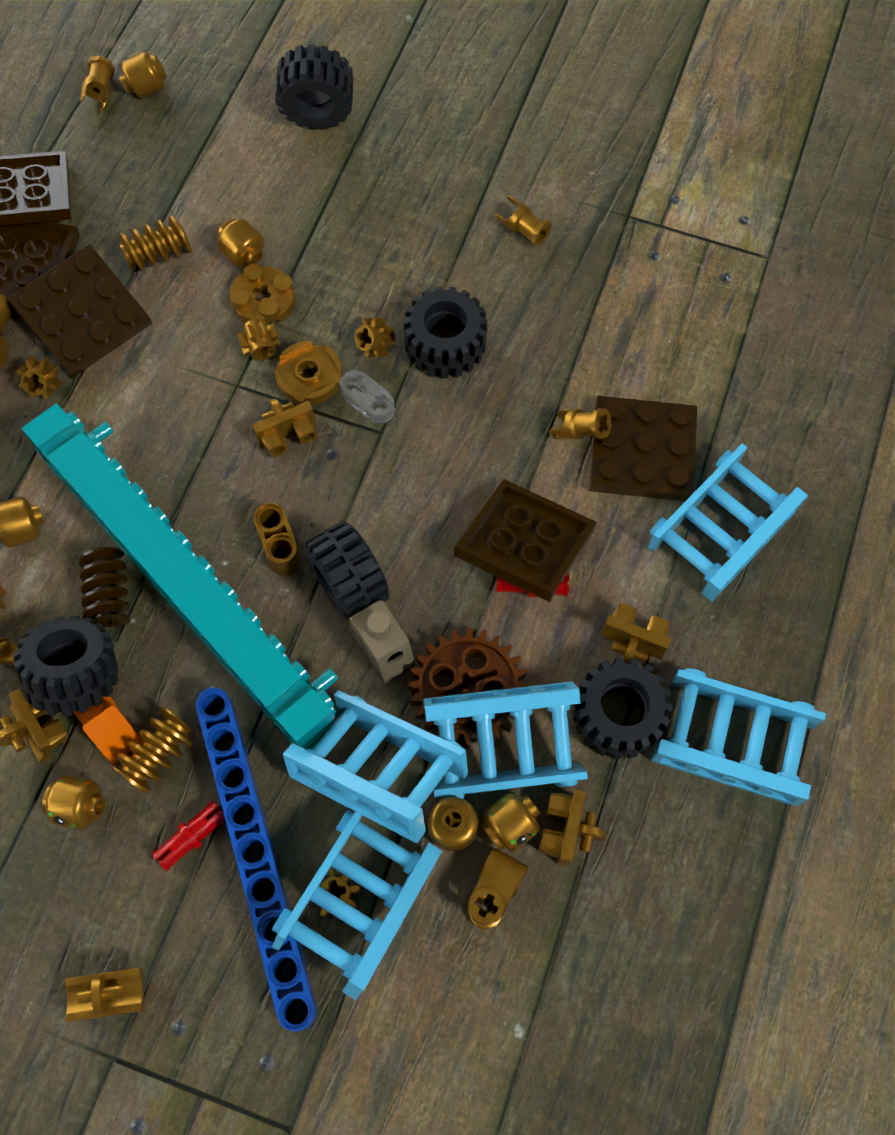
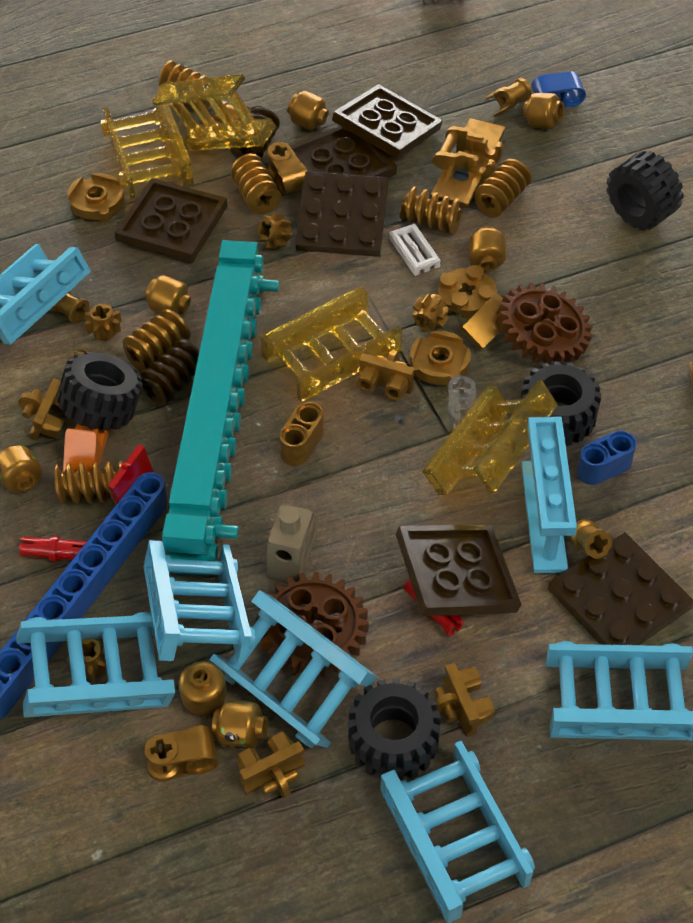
camera: 50 degrees right, 15 degrees down
black tyre [304,521,389,620] -> none
pearl gold gear [355,317,395,358] -> none
none -> red piece [108,444,154,505]
none -> pearl gold piece [122,309,191,371]
none -> clear yellow fence [260,286,402,402]
none -> white tile [389,223,441,276]
none -> clear yellow fence [422,381,558,495]
none -> pearl gold piece [430,118,505,208]
none -> pearl gold slope [459,292,503,351]
none -> pearl gold piece [474,159,532,218]
none -> reddish brown gear [496,283,593,364]
none -> medium azure fence [521,417,577,573]
none -> blue beam [531,71,586,108]
none -> blue beam [577,431,636,485]

